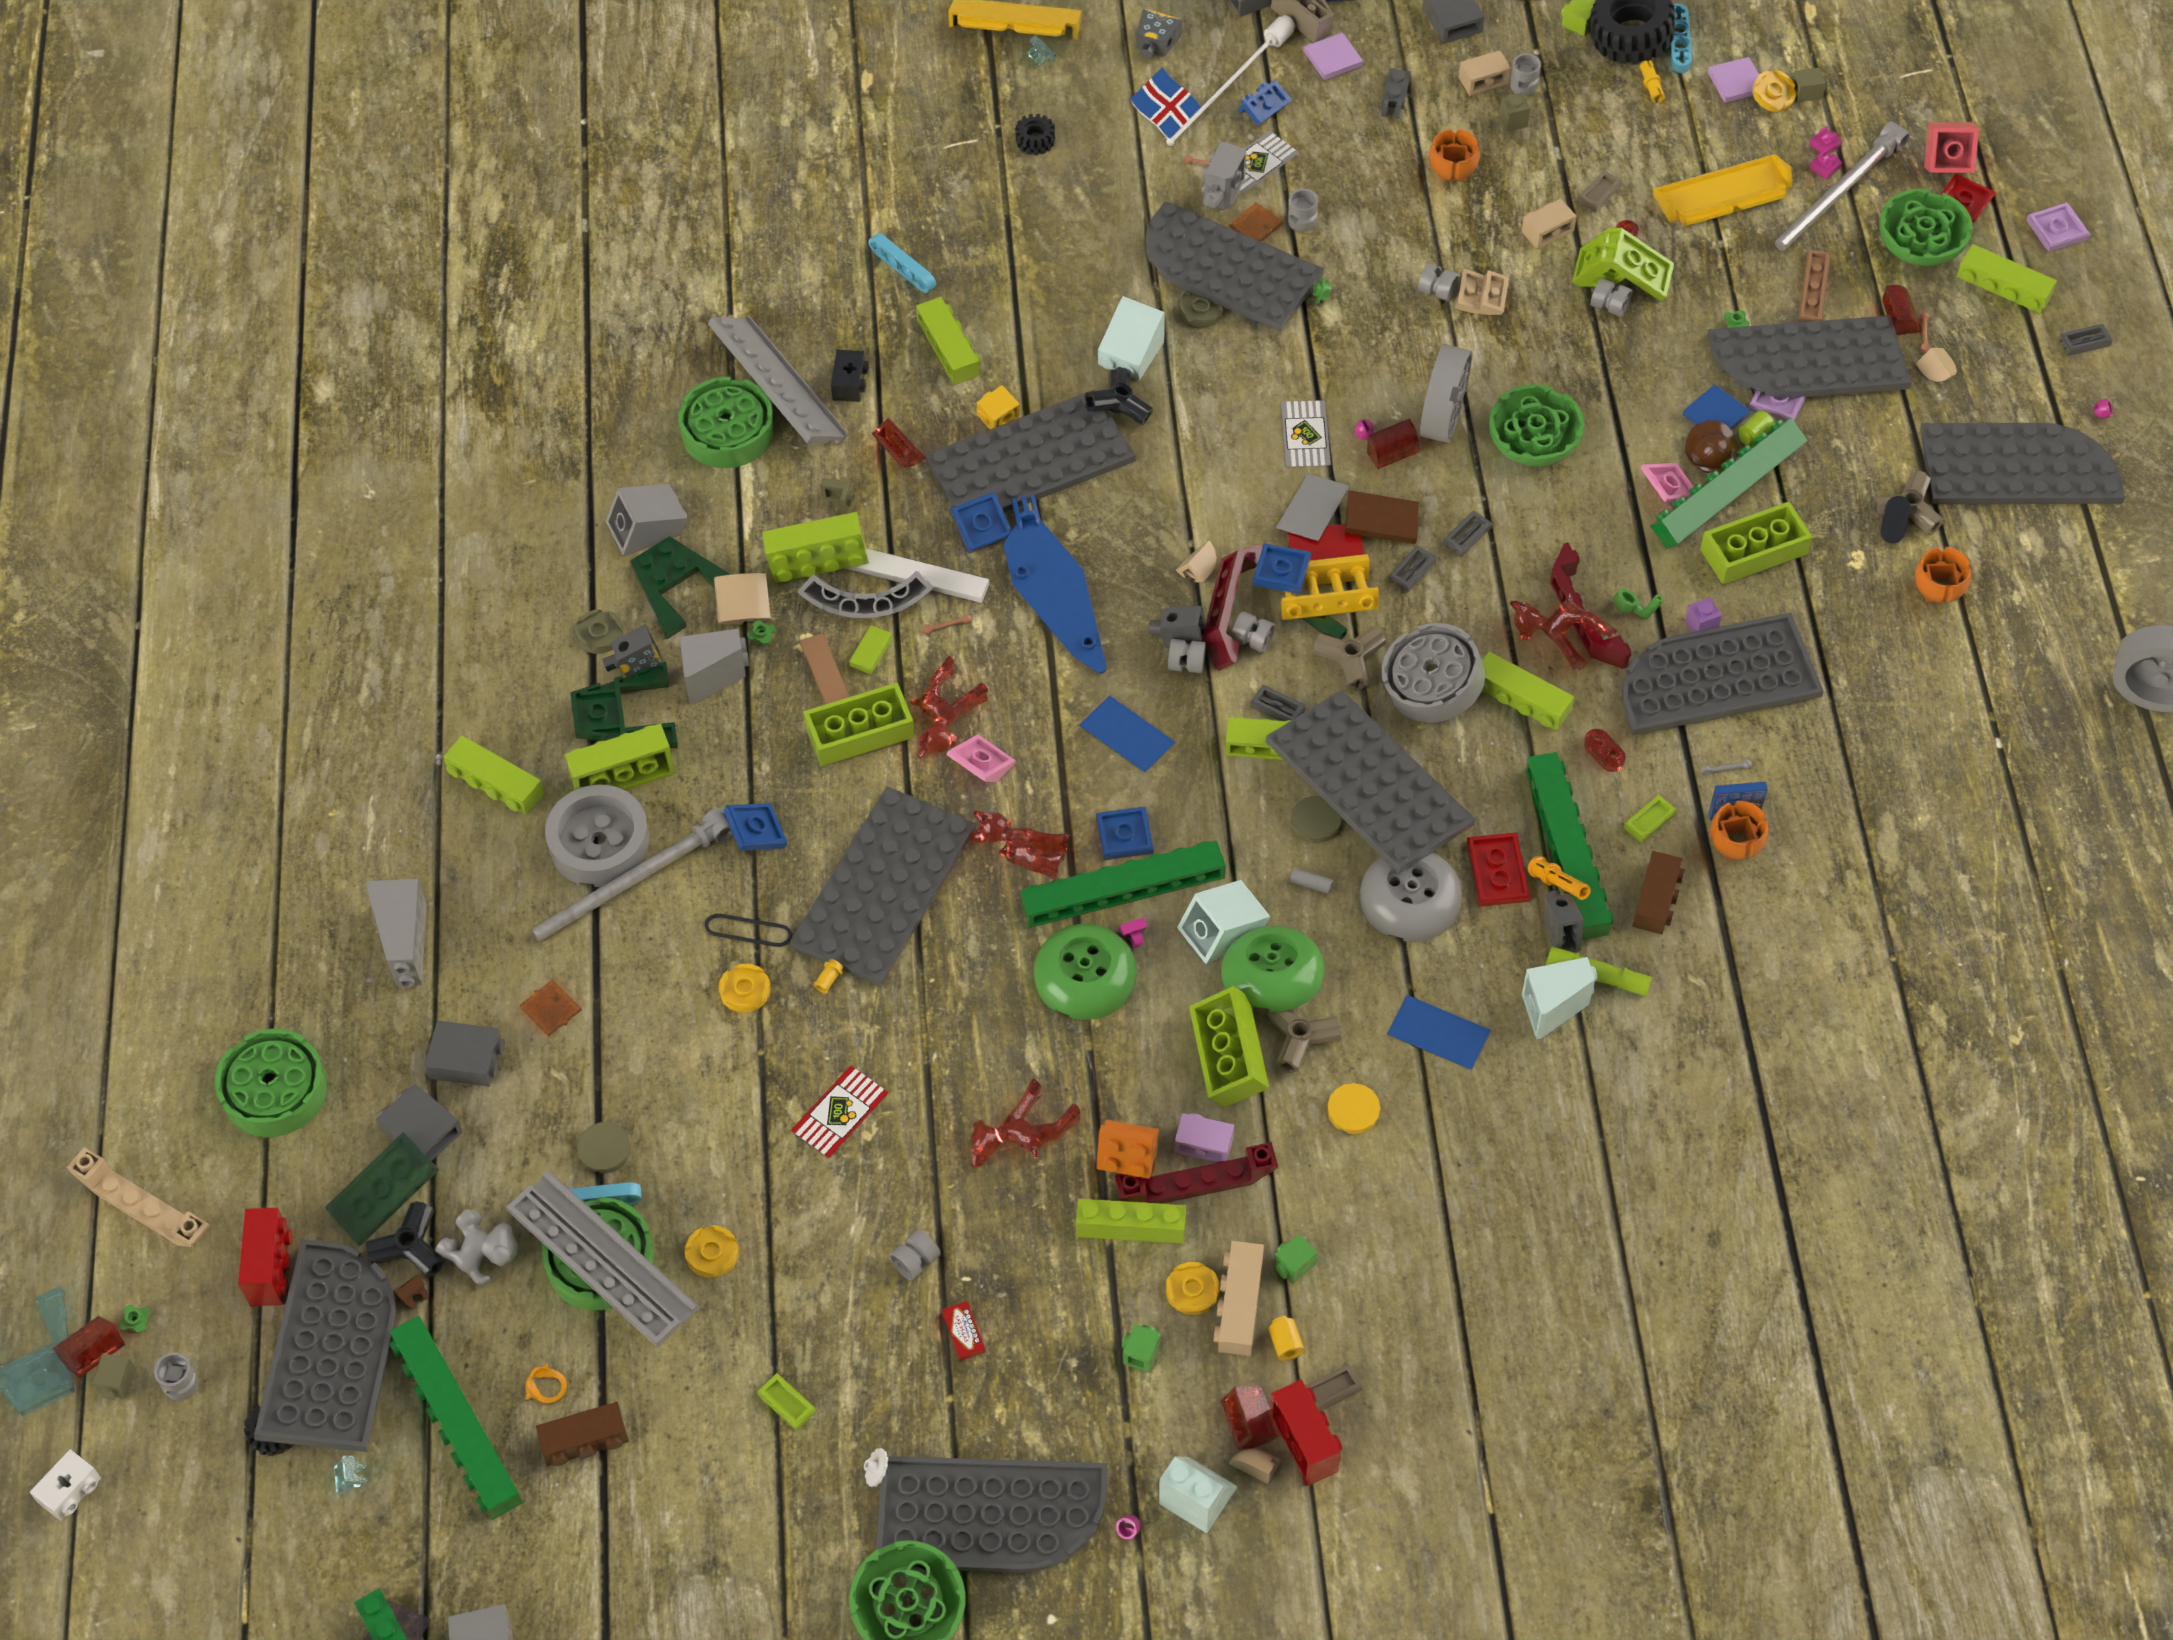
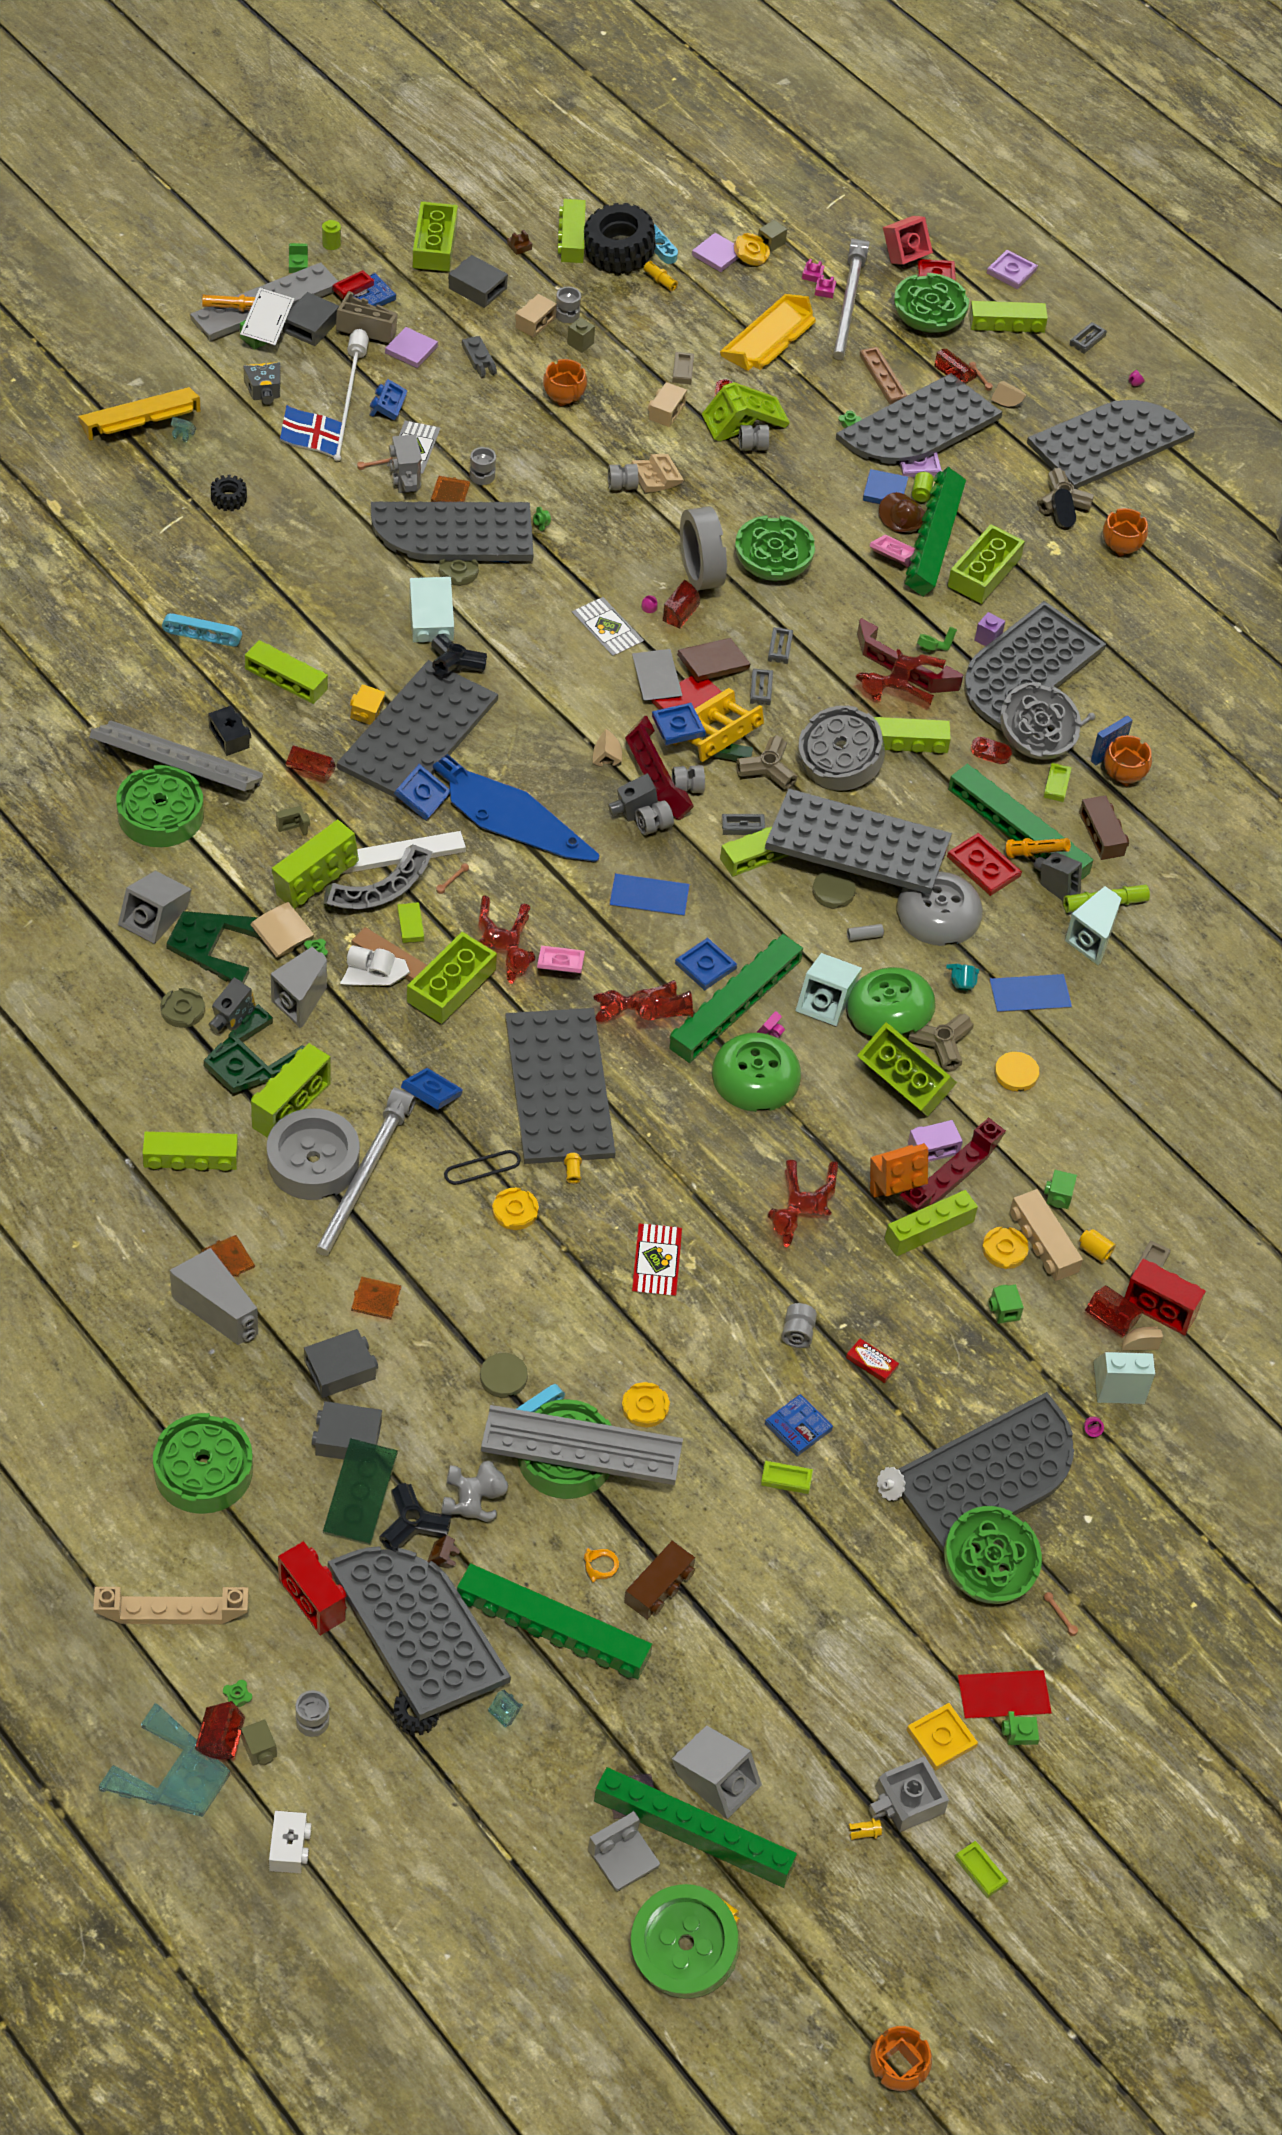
camera: 40 degrees left, 5 degrees down
none -> clear orange piece [201,1235,255,1277]
none -> white panel [340,945,410,986]
none -> blue tile [765,1394,833,1456]
none -> teal piece [946,964,979,991]
none -> light grey brick [1000,682,1081,760]

